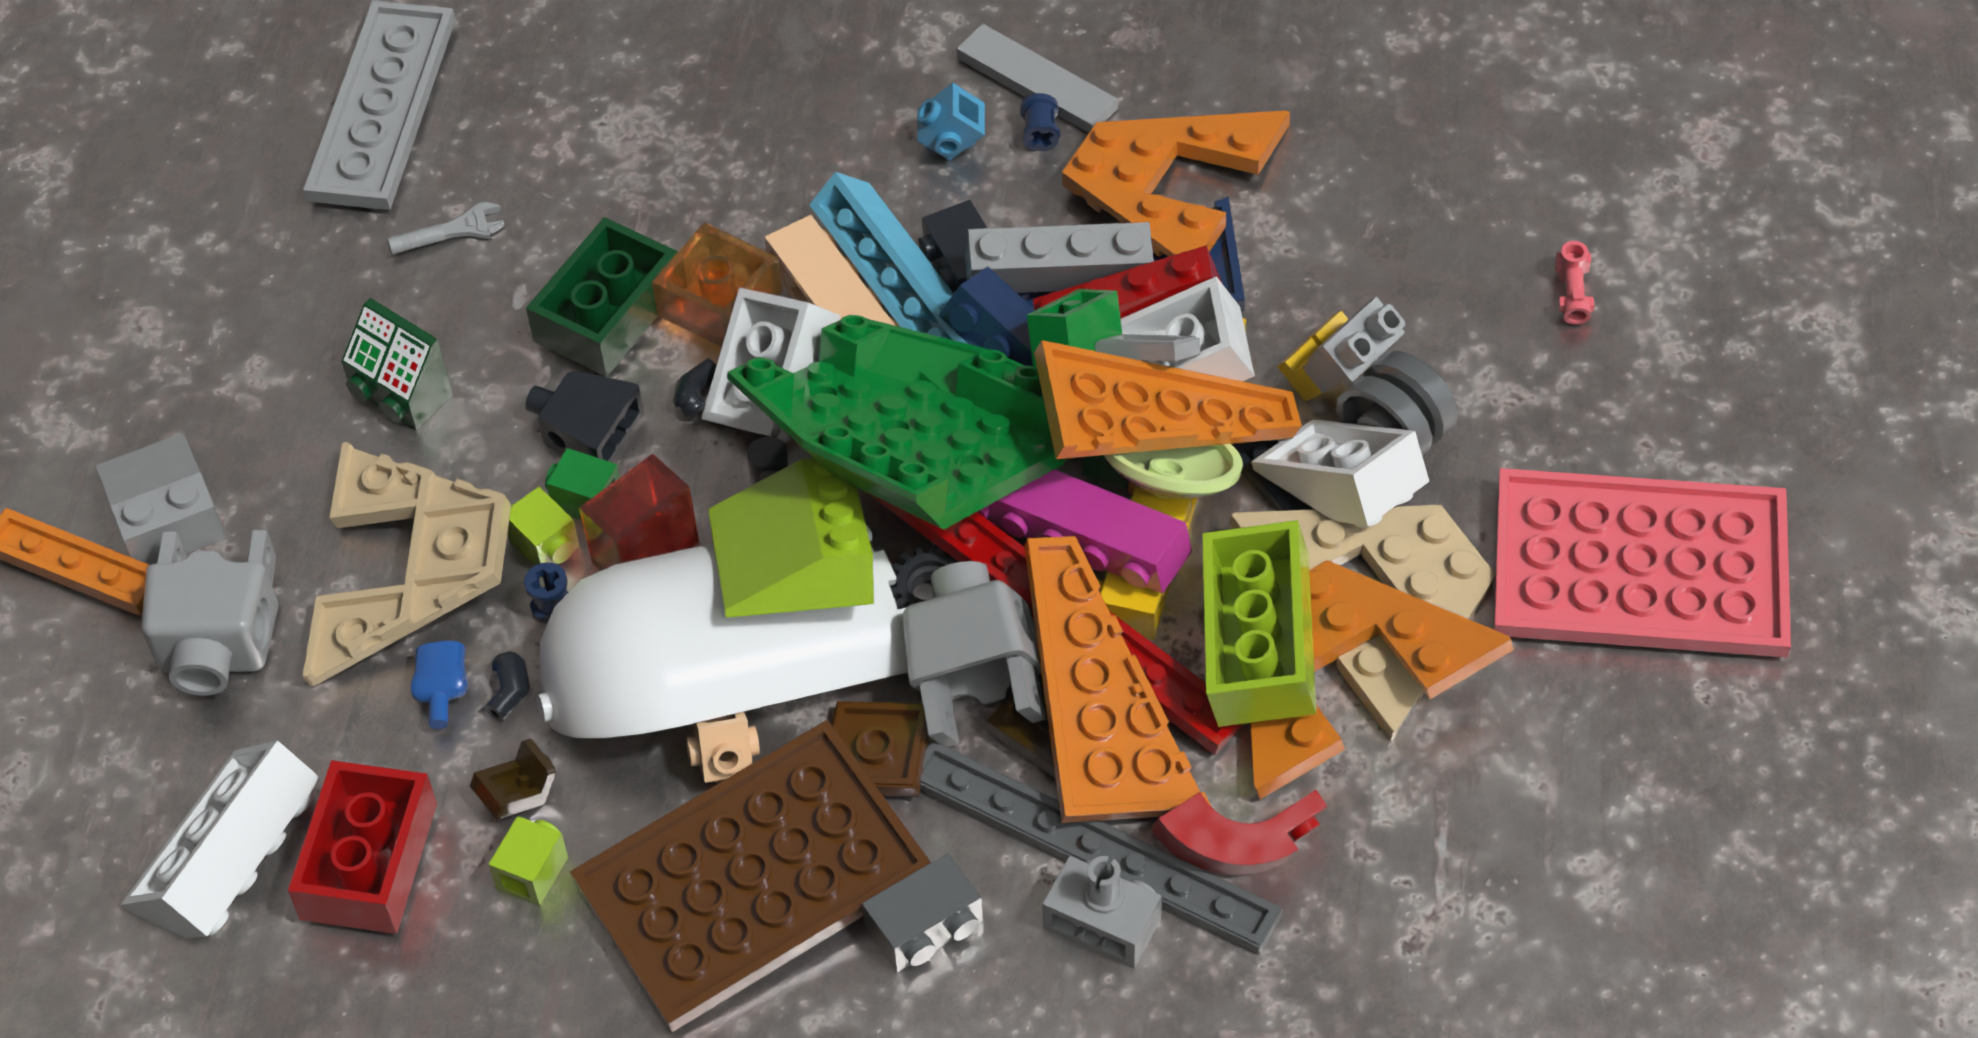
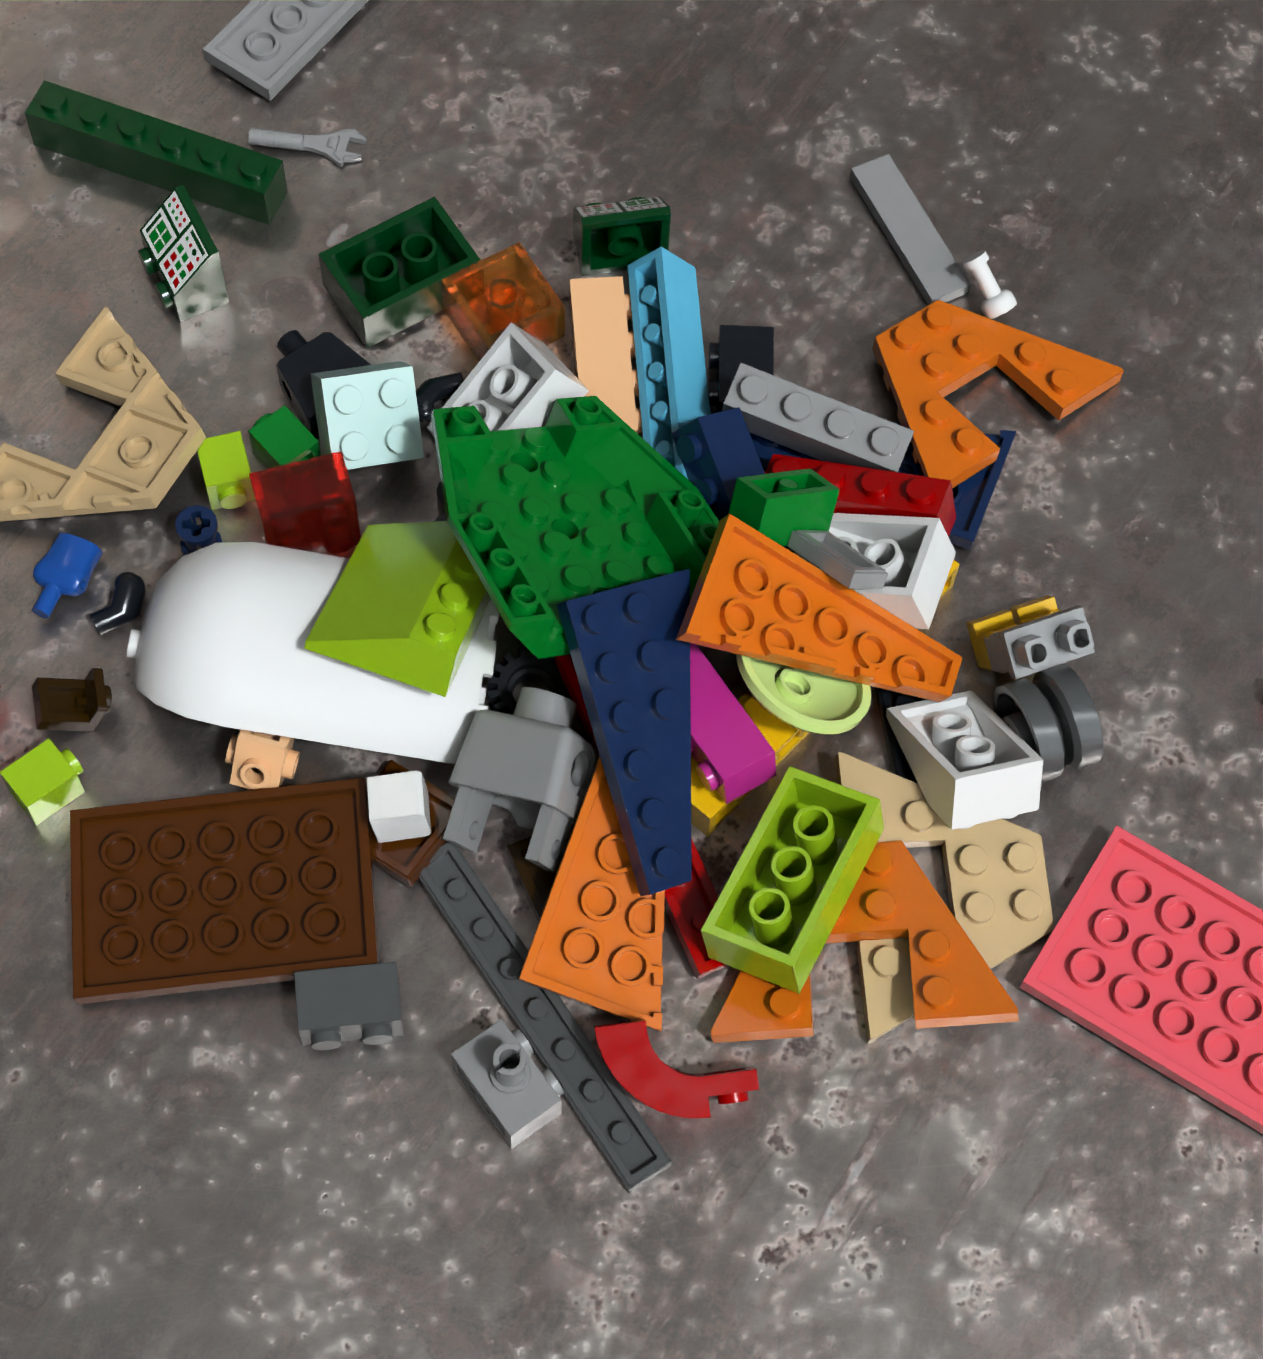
camera: 20 degrees right, 10 degrees up
dark azure brick [917,83,985,161] -> none
dark blue bush [1020,93,1061,151] -> none
none -> dark green brick [25,80,288,225]
none -> light aqua brick [310,361,424,472]
none -> white piece [367,770,431,843]
none -> dark blue wing [557,569,692,896]
none -> dark green slope [573,196,671,276]
none -> white piece [960,250,1017,319]

